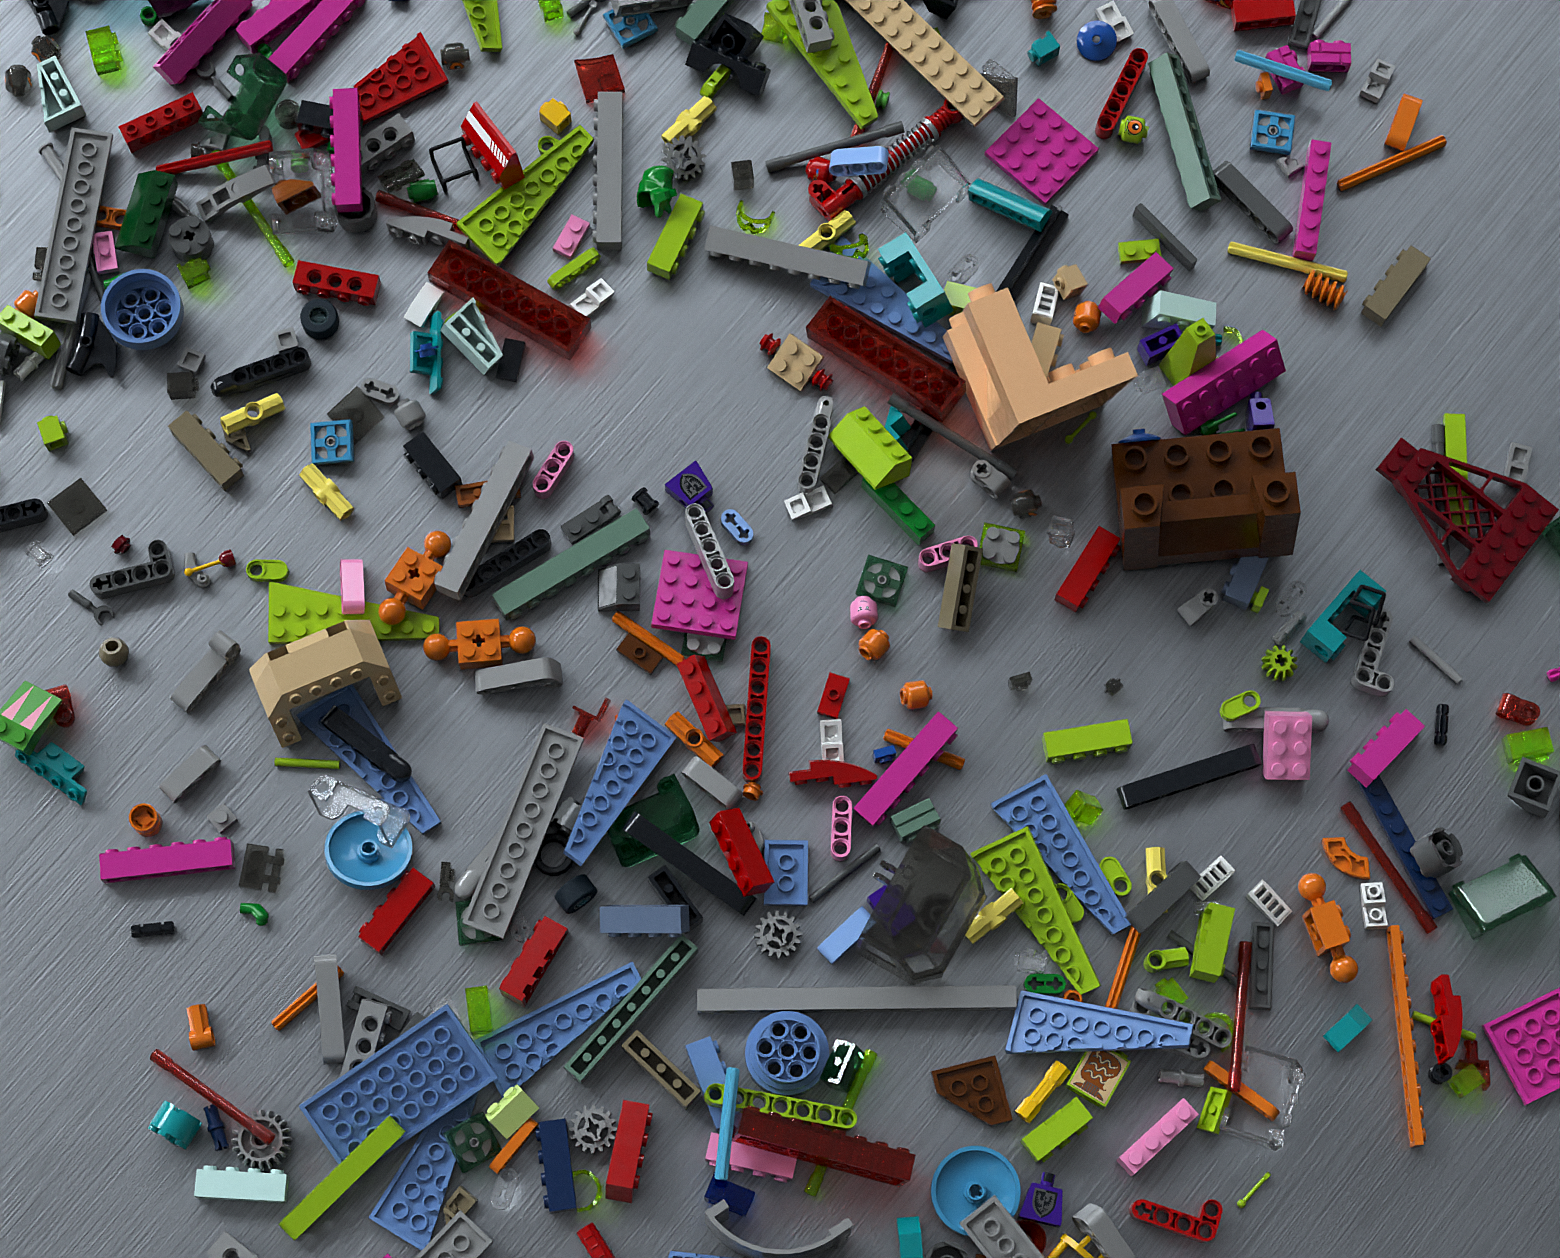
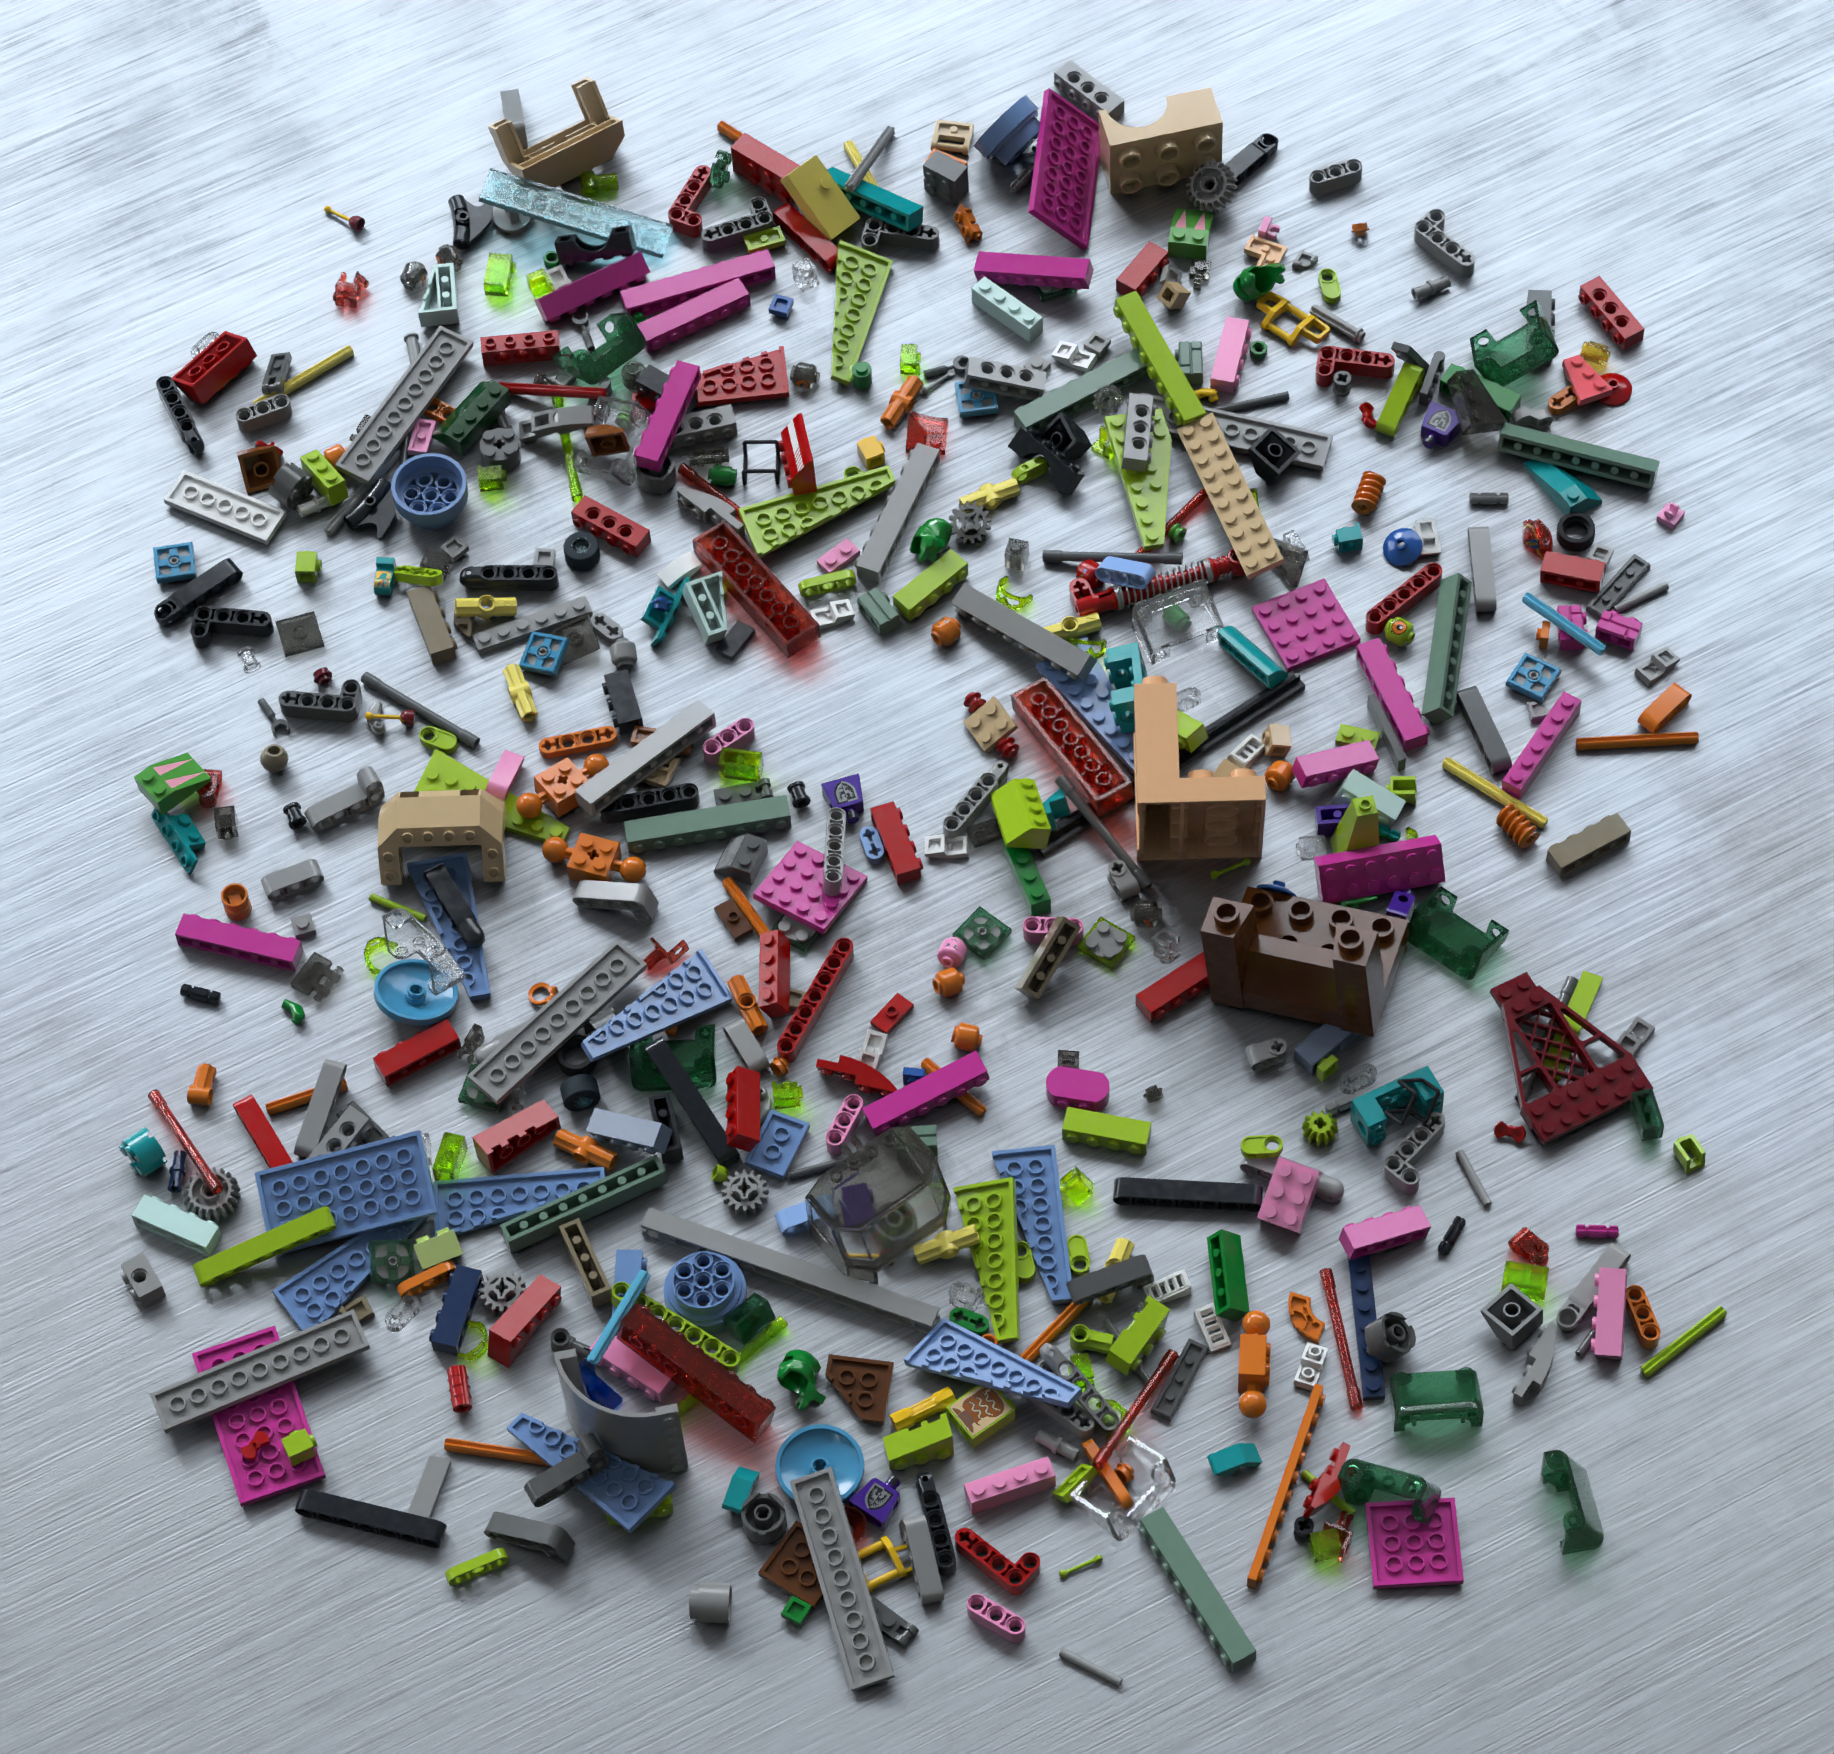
camera: 30 degrees right, 15 degrees down
none -> clear smoke brick [214,805,239,840]
none -> red beam [233,1094,293,1169]
none -> black bush [283,802,307,829]
none -> dark grey piece [361,672,480,748]
none -> clear neon green helmet [364,937,397,975]
none -> teal leg [374,557,396,596]
none -> lime beam [393,565,444,586]
none -> light grey plate [472,596,593,655]
none -> clear neon green panel [526,268,554,299]
none -> orange piece [528,982,559,1006]
none -> orange beam [539,726,618,758]
none -> dark grey pin [550,1328,591,1359]
none -> orange piece [553,1128,618,1171]
none -> lime hinge [711,1164,729,1183]
none -> clear neon green brick [718,747,764,782]
none -> clear neon green brick [771,1080,803,1110]
none -> green piece [777,1349,826,1411]
none -> green brick [852,362,872,390]
none -> sand green brick [857,587,901,636]
none -> red brick [870,801,923,885]
none -> orange piece [880,375,924,430]
none -> black piece [915,1471,956,1577]
none -> orange head [931,616,961,647]
none -> dark pink brick [1046,1066,1110,1112]
none -> orange plate [1114,1463,1134,1484]
none -> sand green brick [1138,1507,1256,1672]
none -> green brick [1207,1229,1250,1322]
none -> clear green windscreen [1338,1459,1442,1525]
none -> dark pink brick [1356,638,1430,752]
none -> lime window [1386,776,1417,806]
none -> clear green windscreen [1408,886,1509,980]
none -> red piece [1494,1121,1526,1143]

